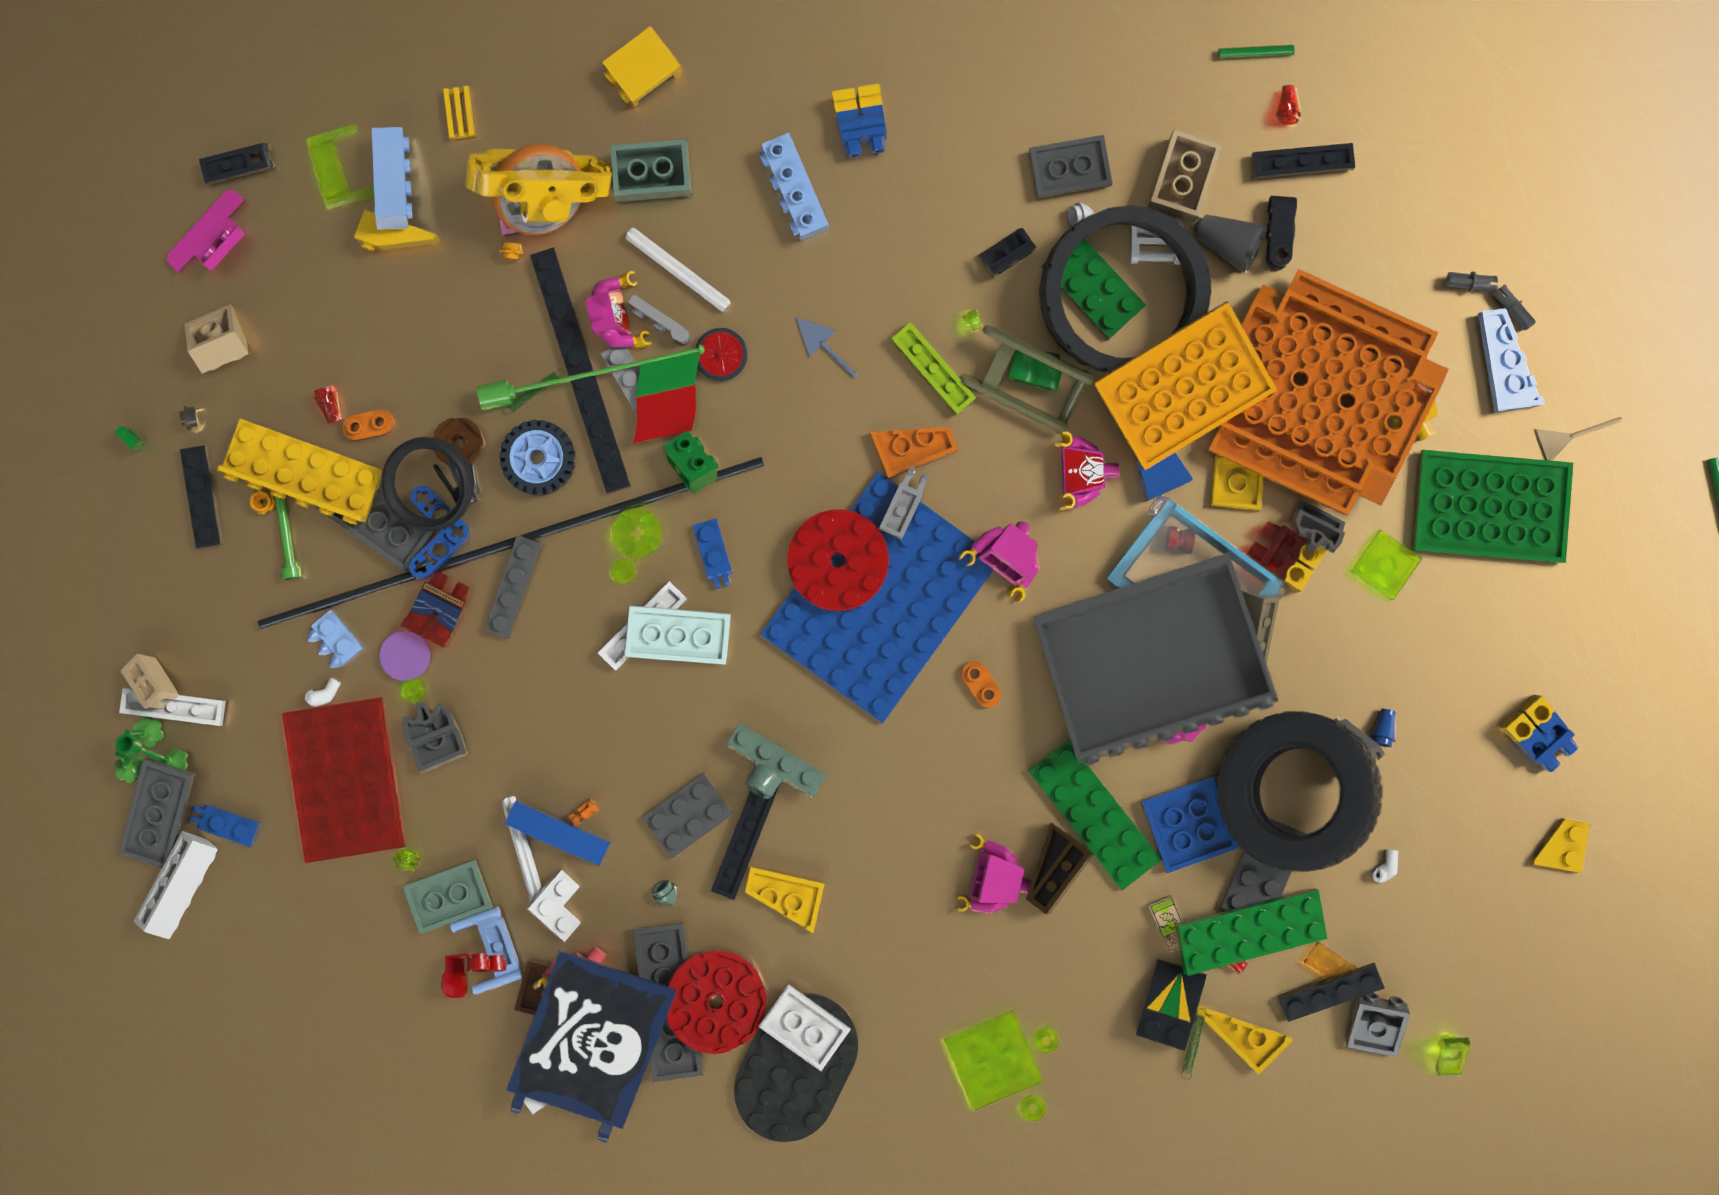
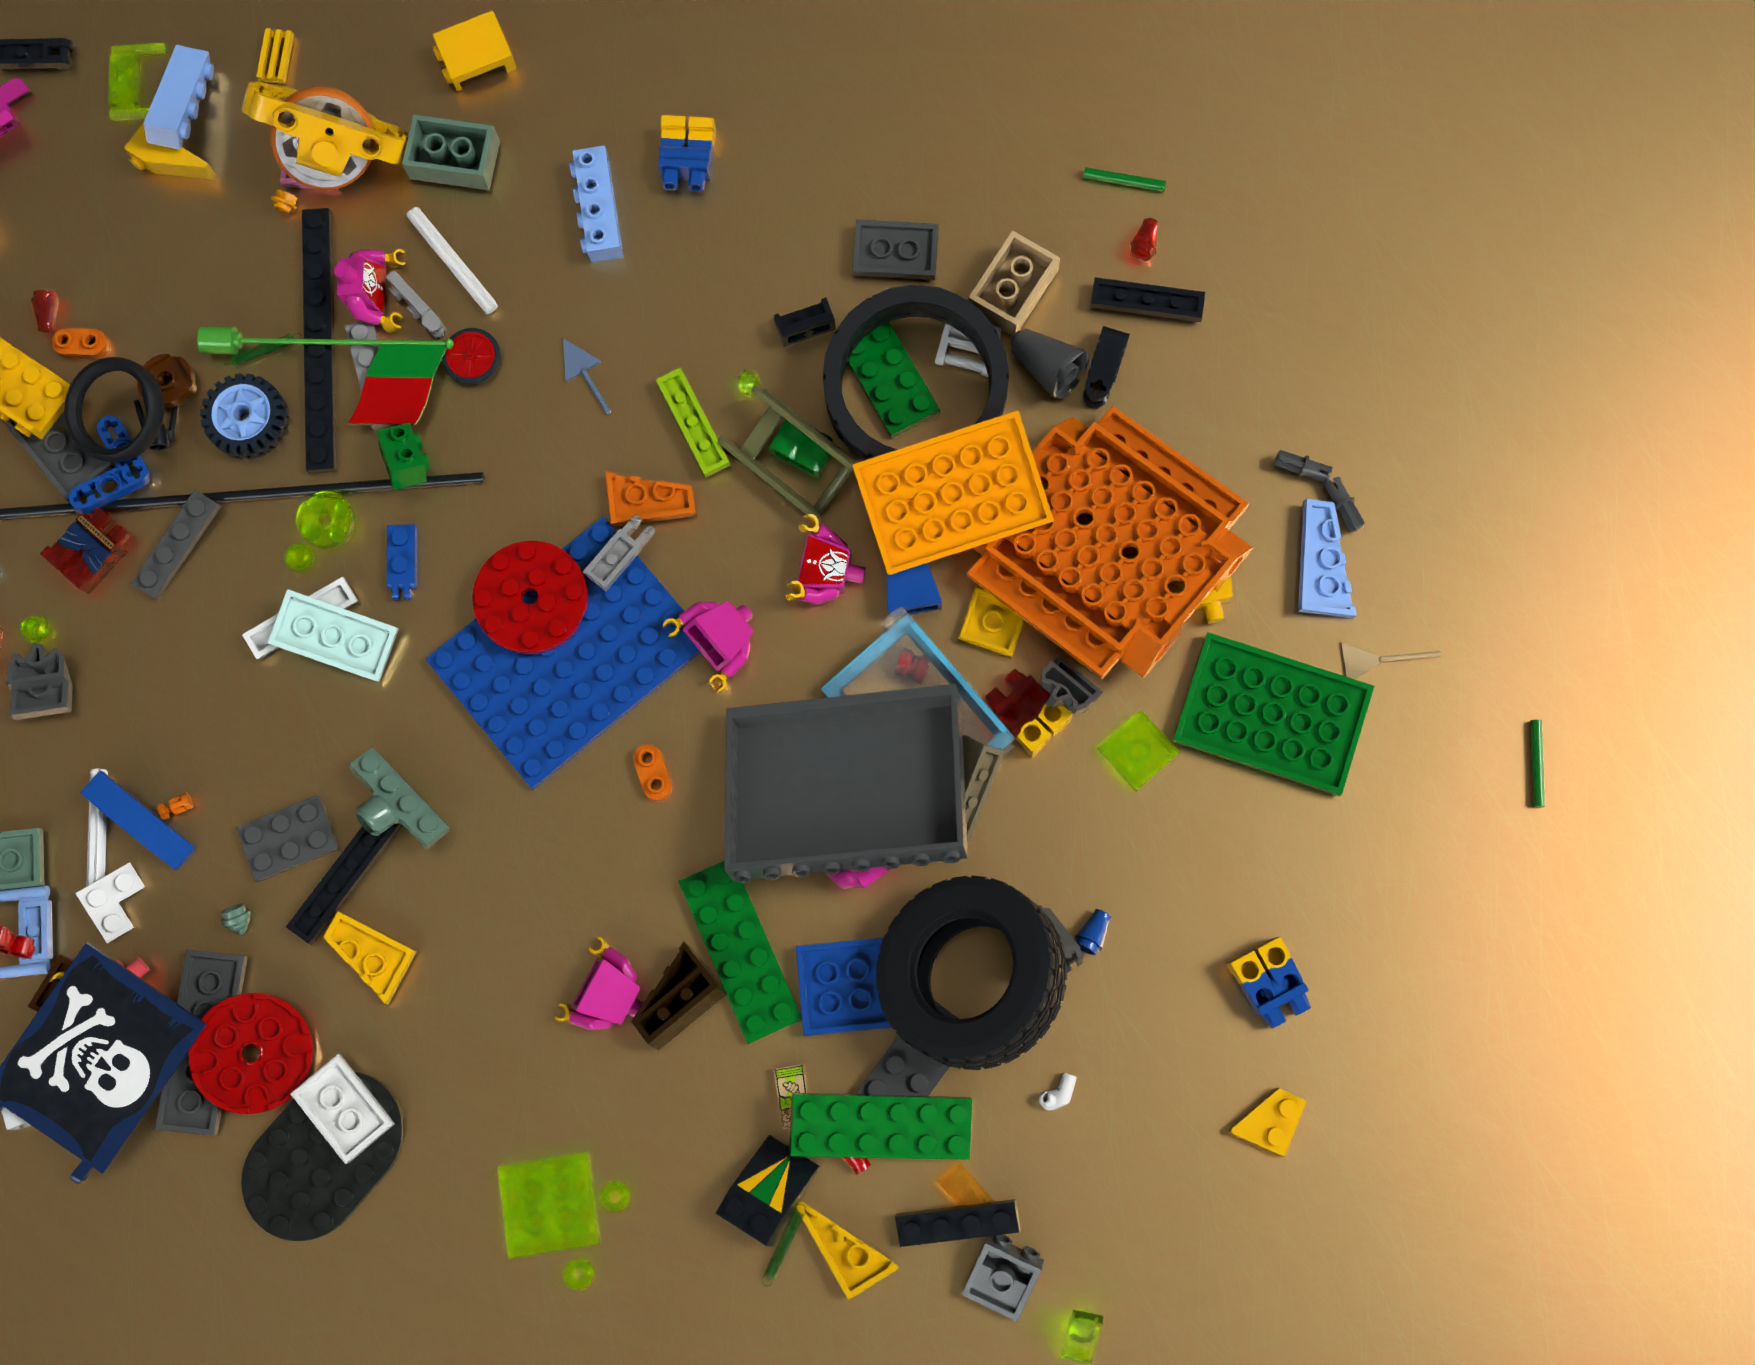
camera: 25 degrees right, 10 degrees down
medium lavender tile [380,631,431,681] -> none

